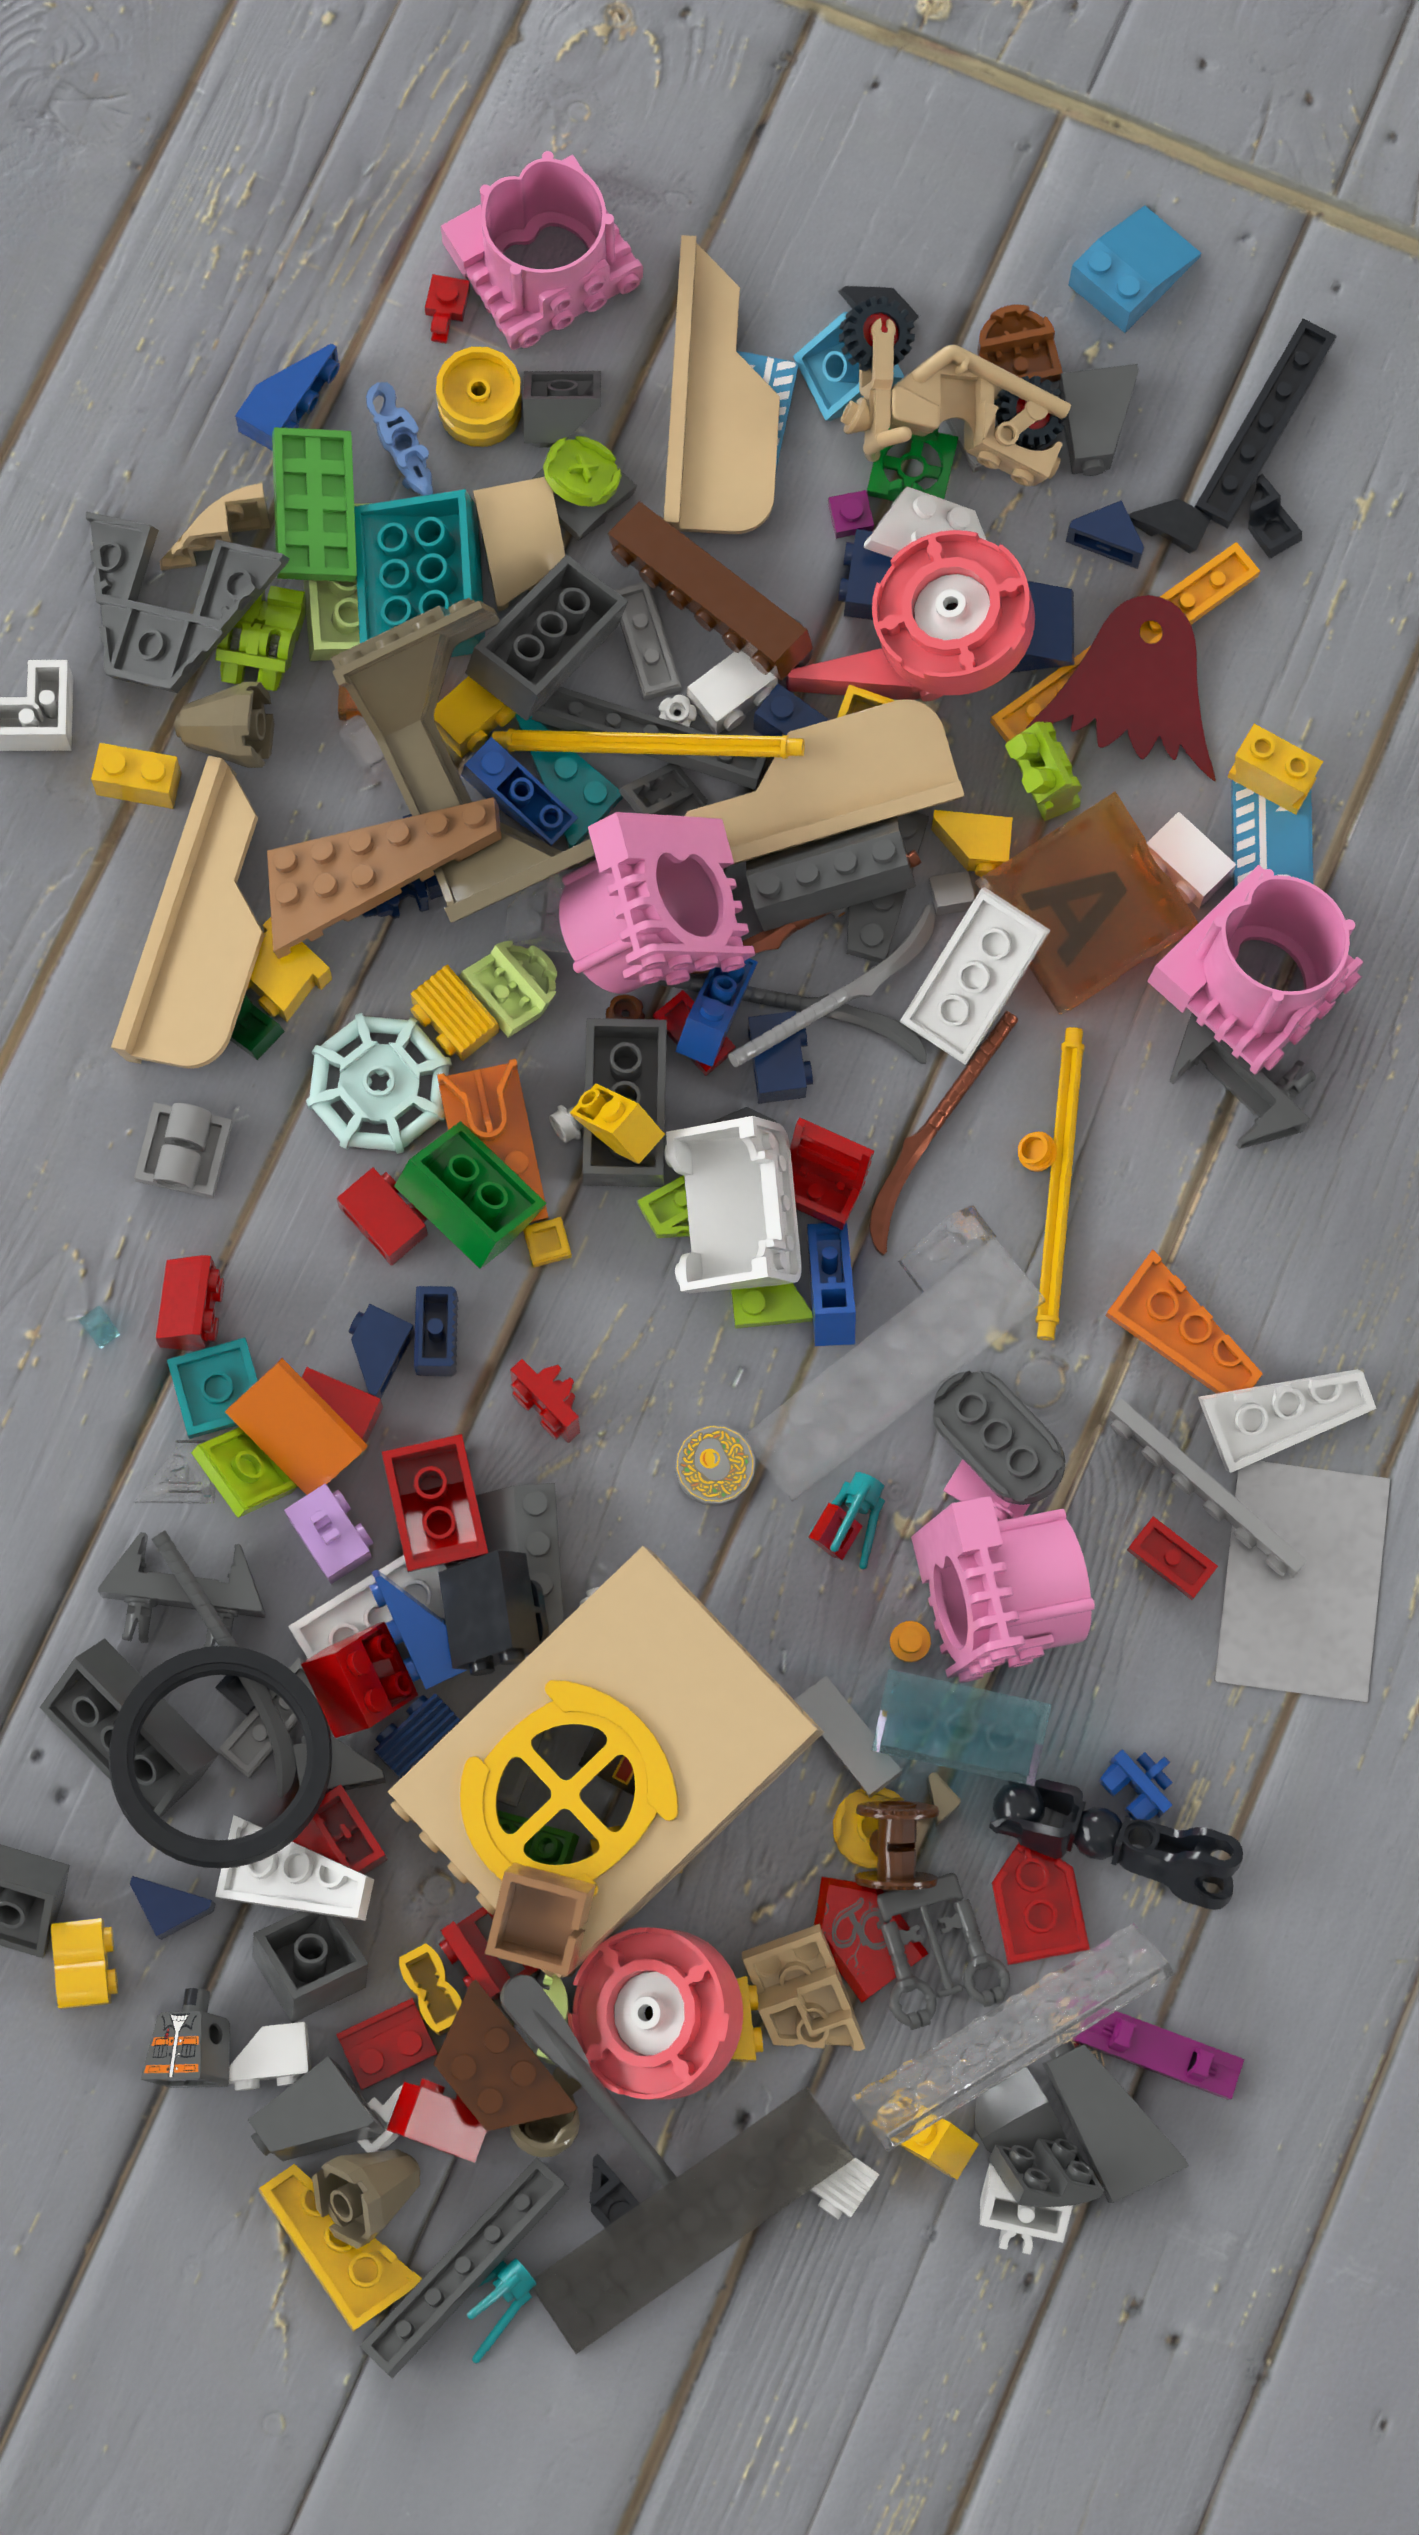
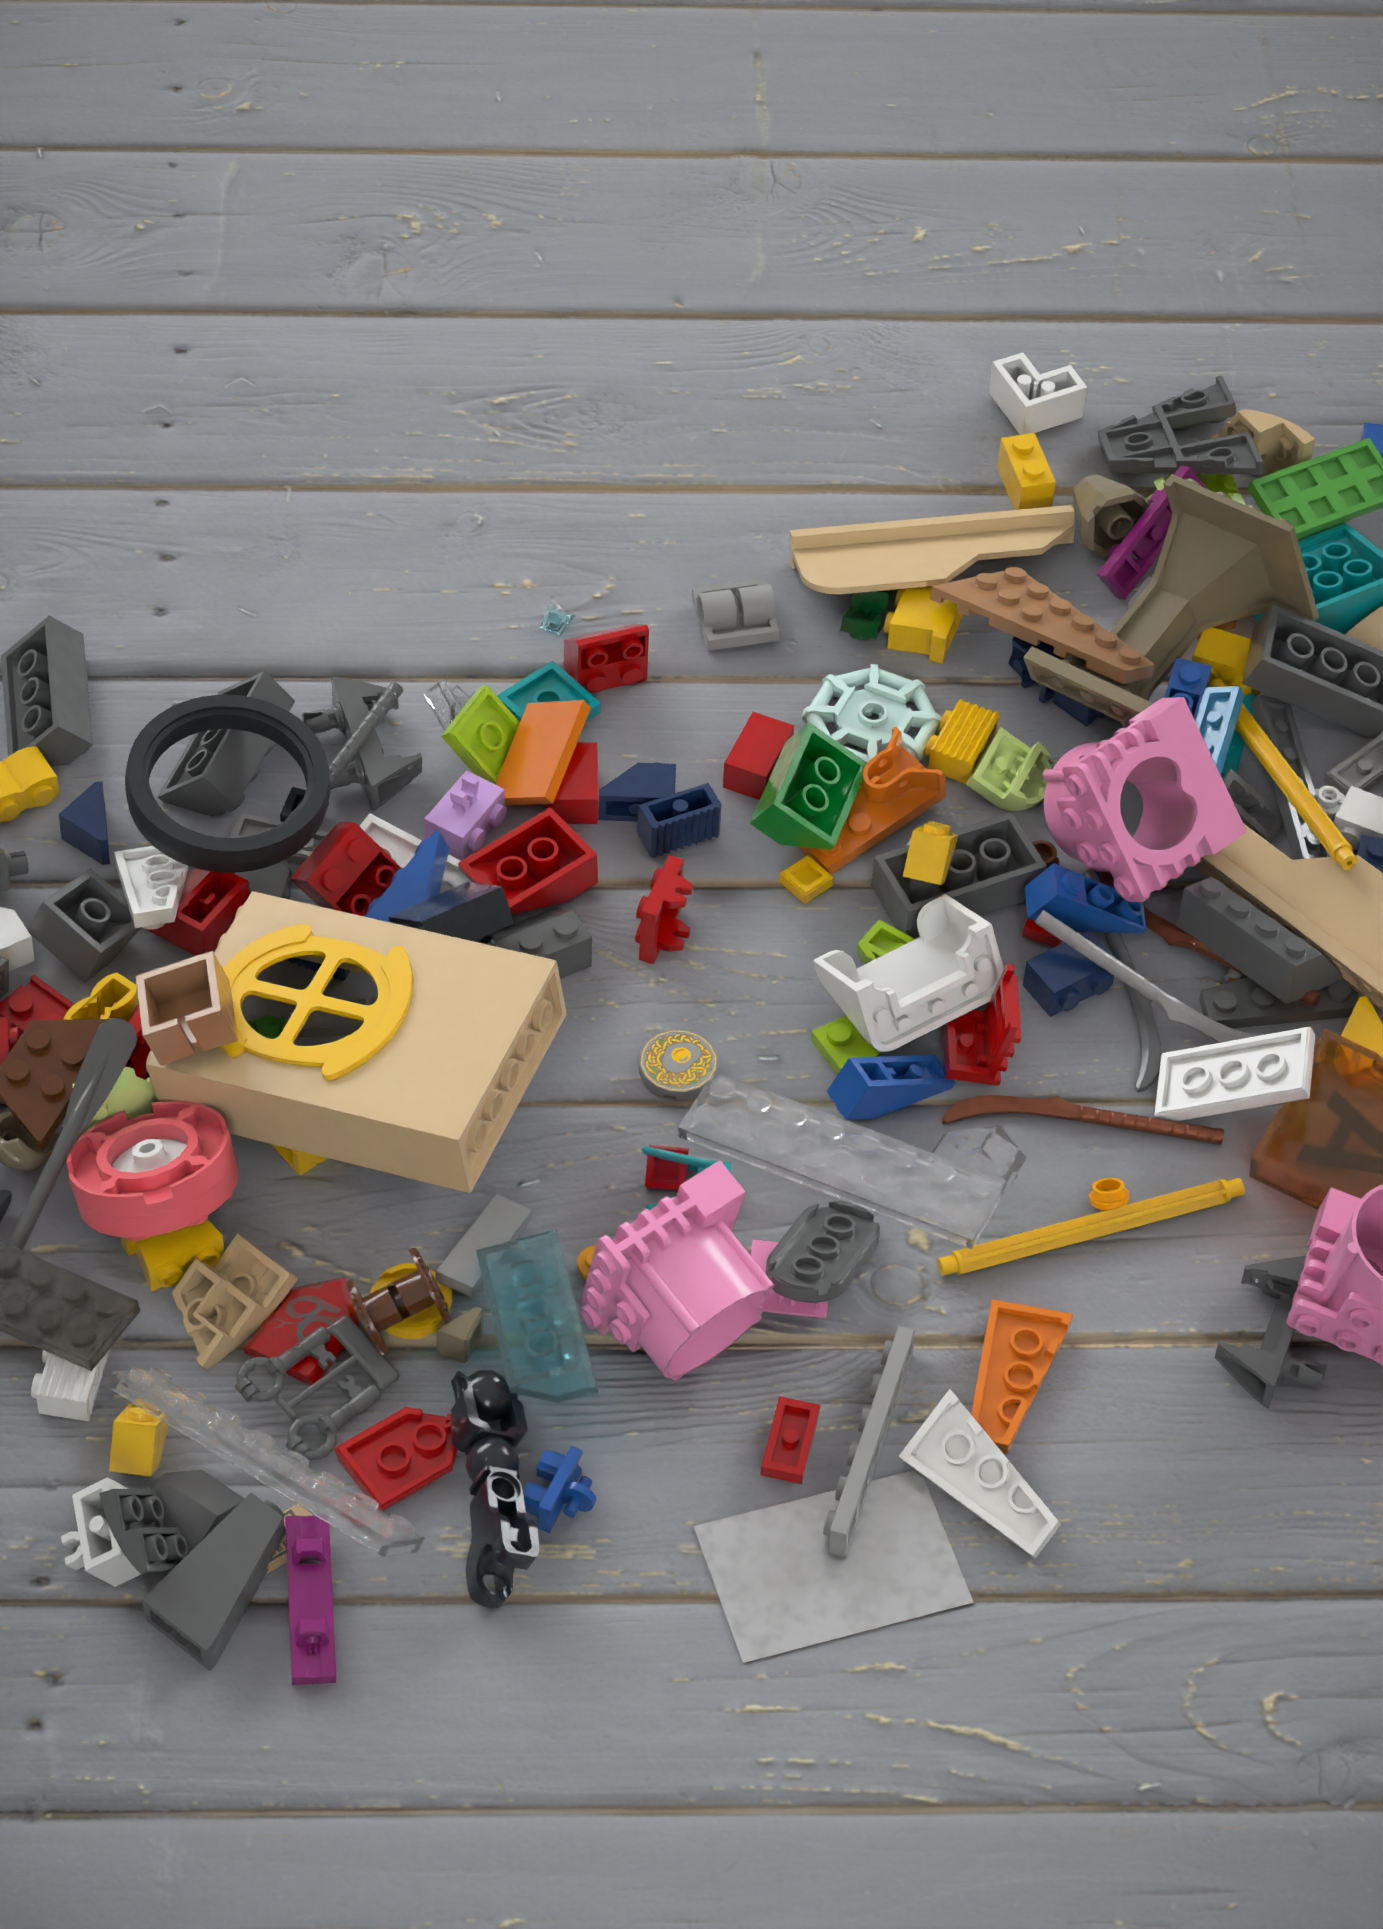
camera: 65 degrees right, 25 degrees down
none -> magenta hinge [1096,466,1207,600]
none -> dark azure plate [1195,686,1245,775]

